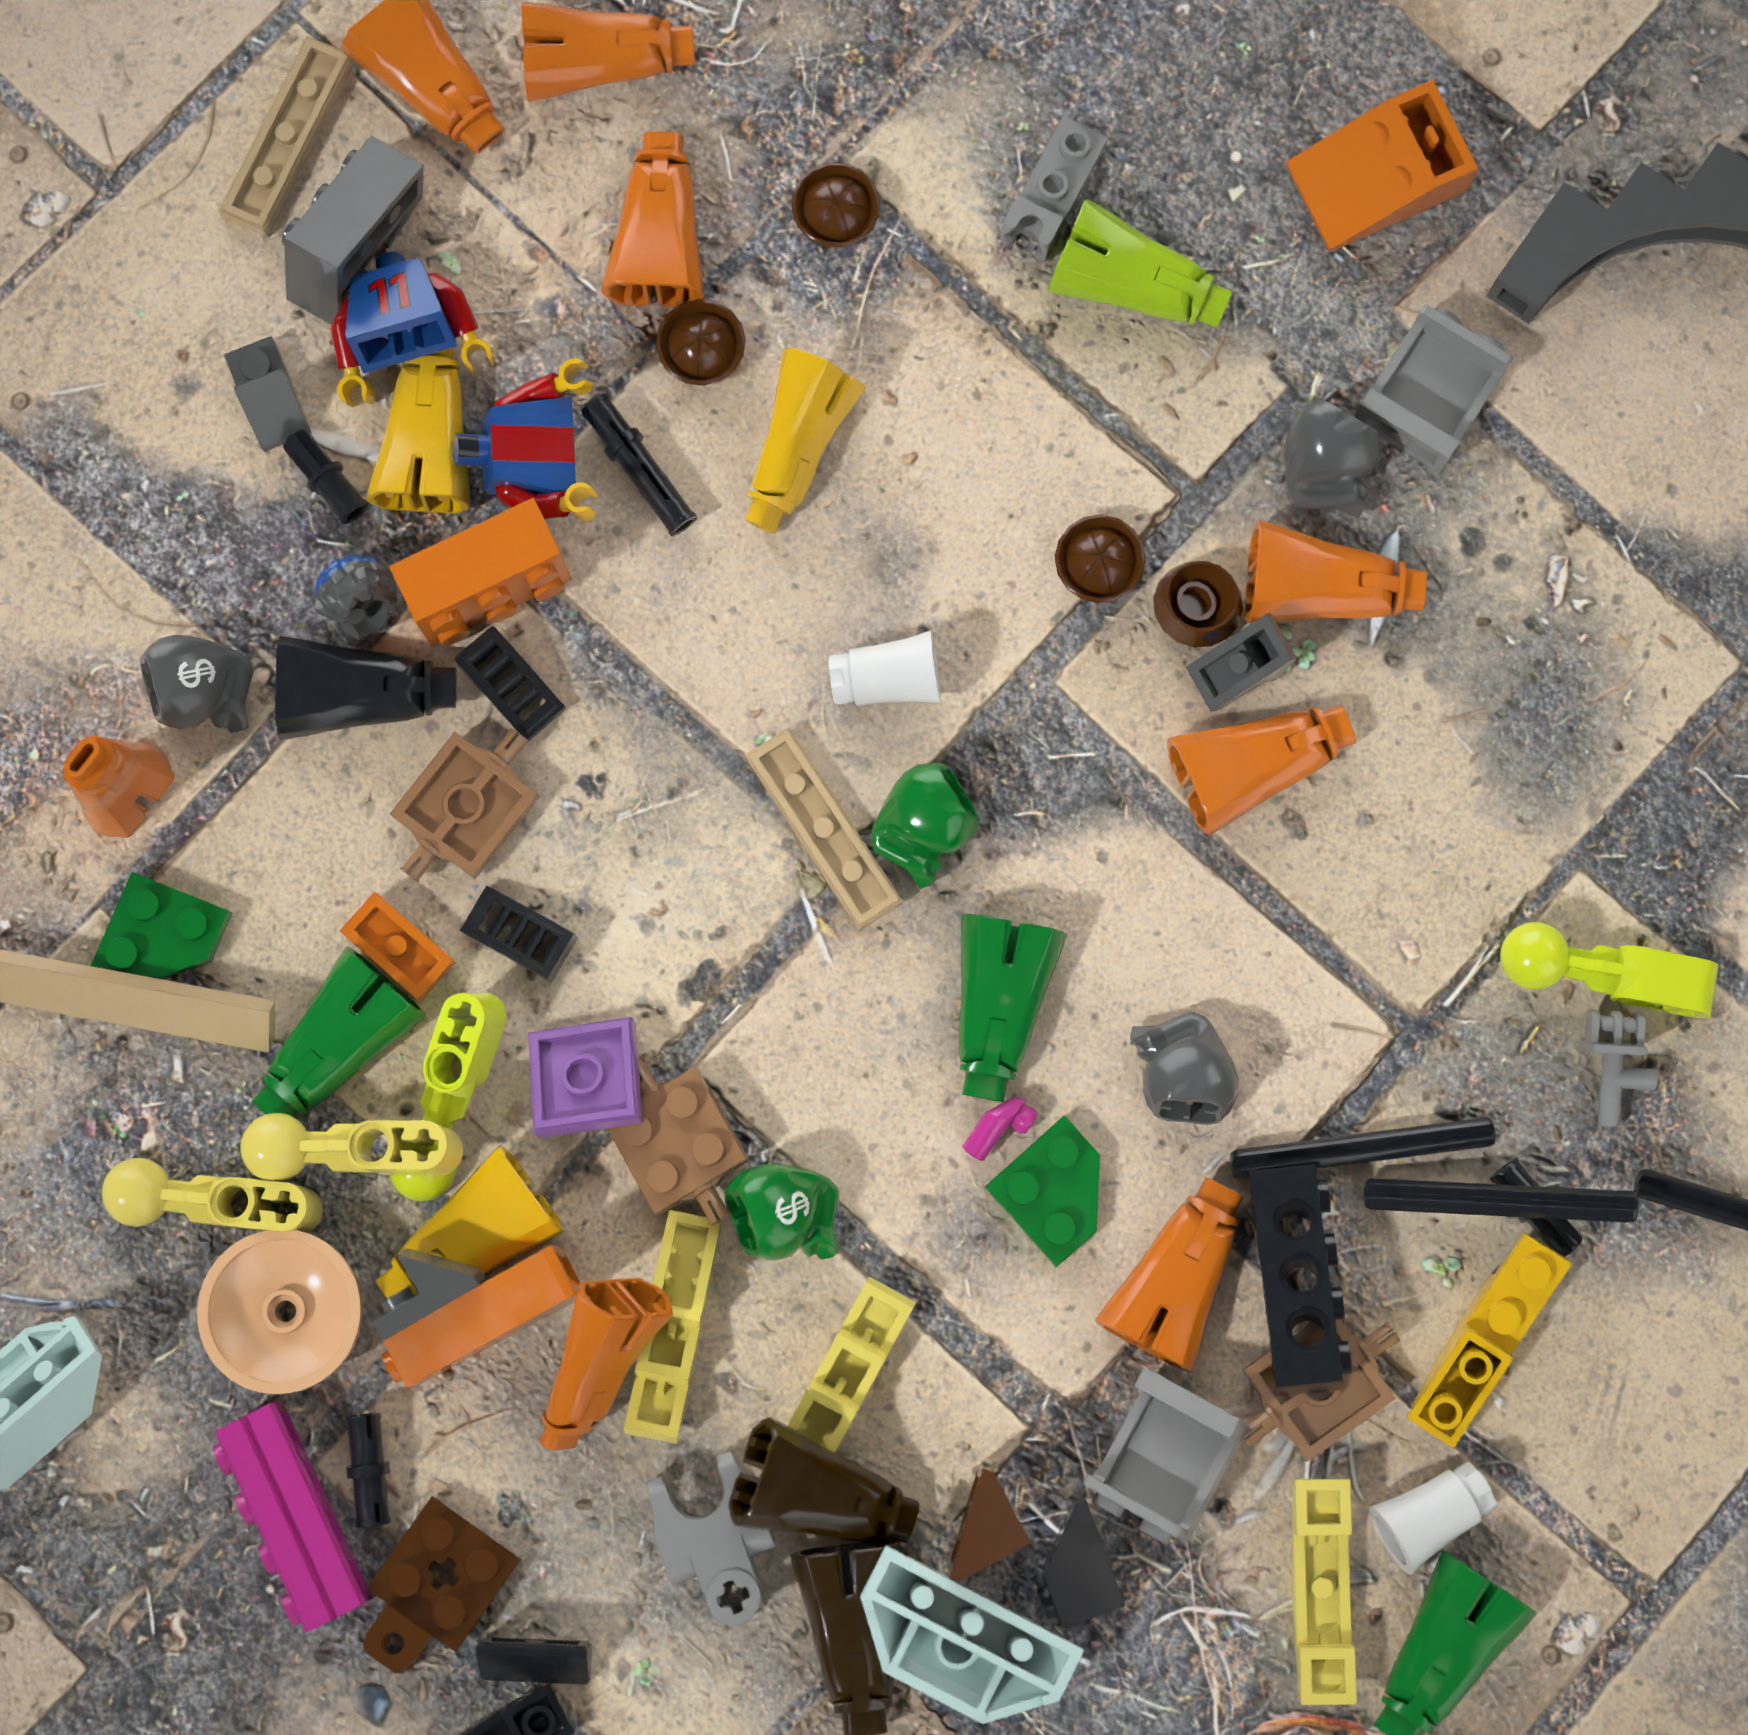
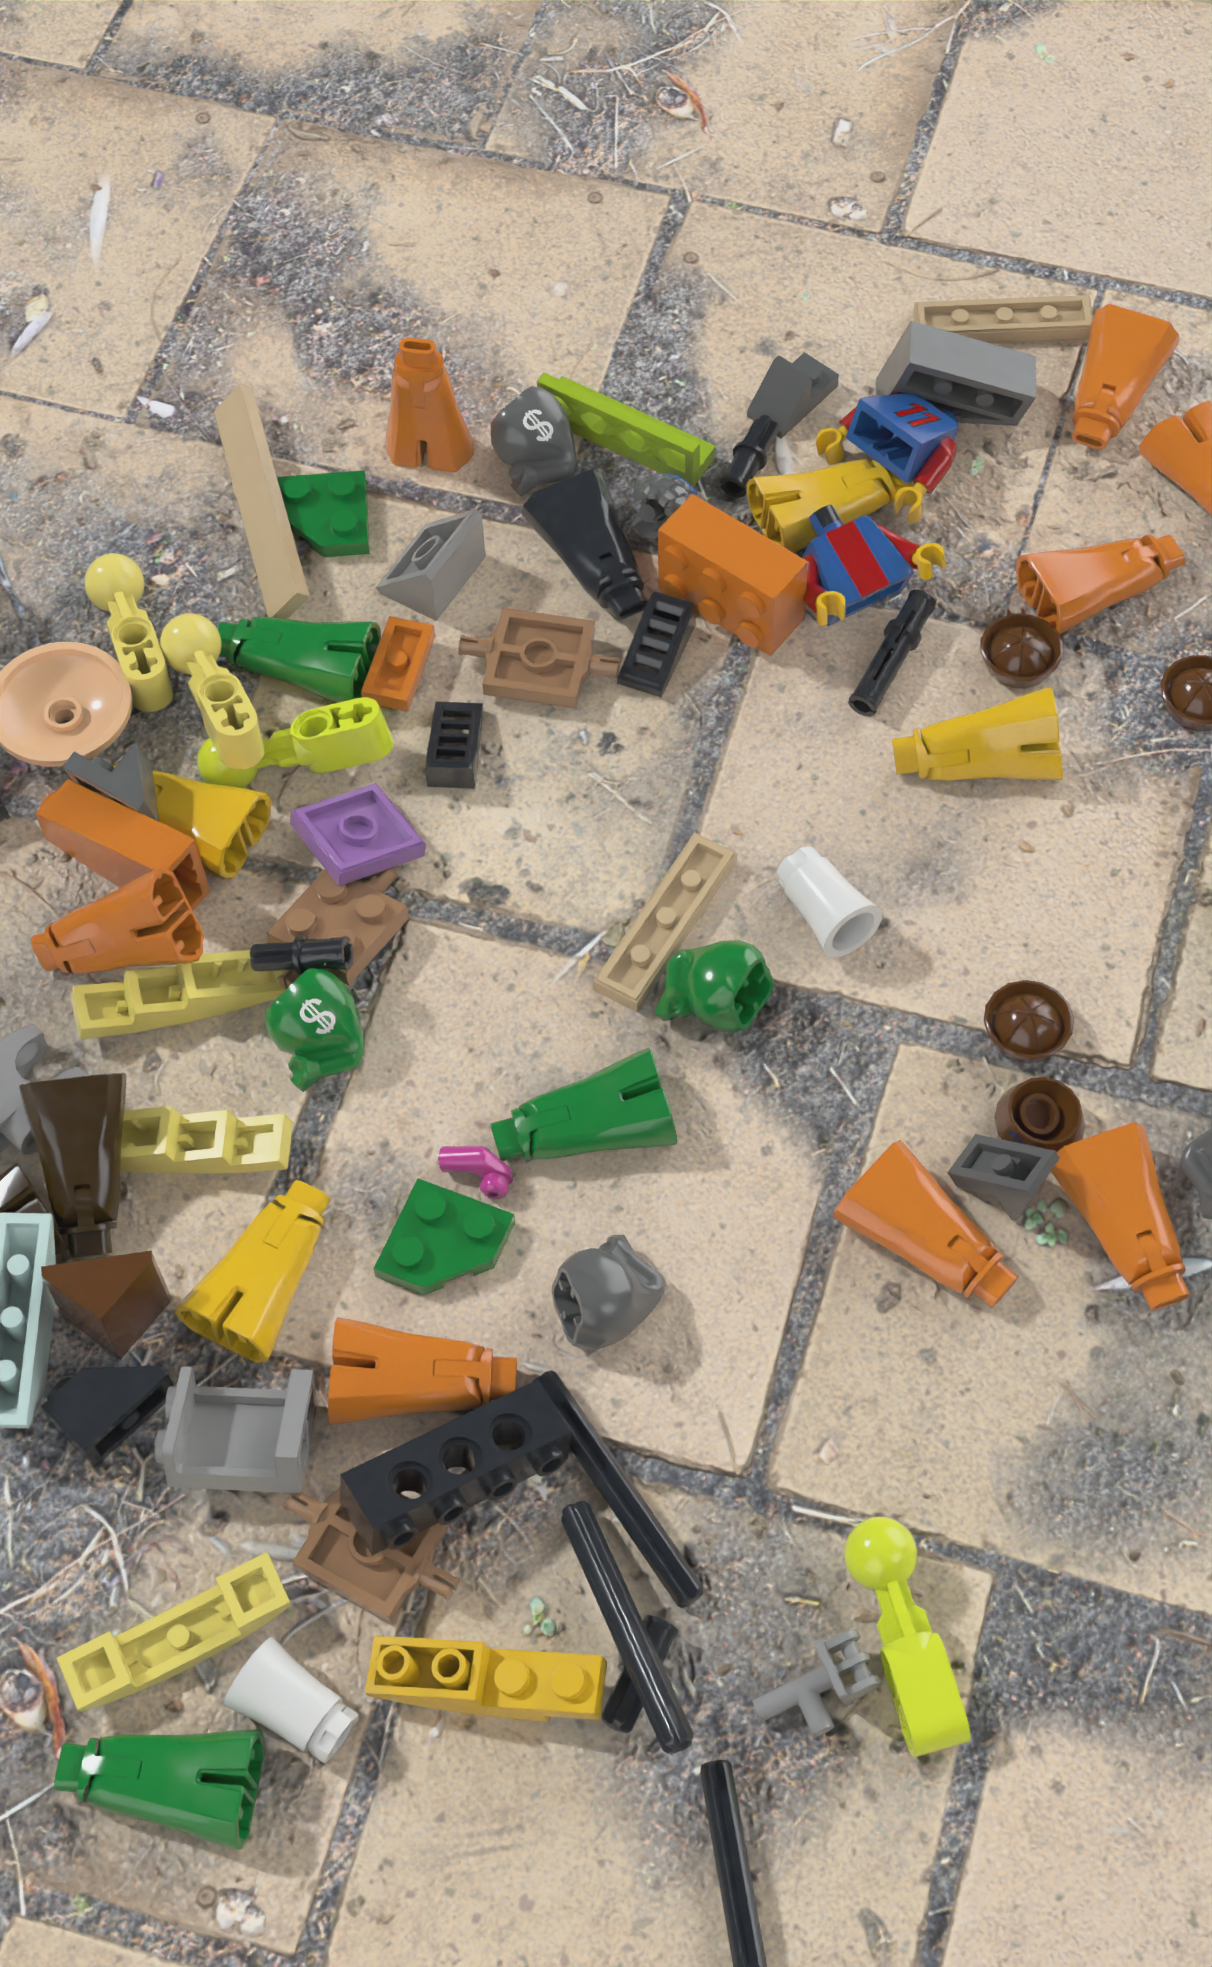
camera: 65 degrees right, 20 degrees down
none -> yellow piece [174,1180,331,1363]
none -> black axle [250,935,353,975]
none -> light grey slope [376,509,486,621]
none -> lime fence [537,372,716,487]

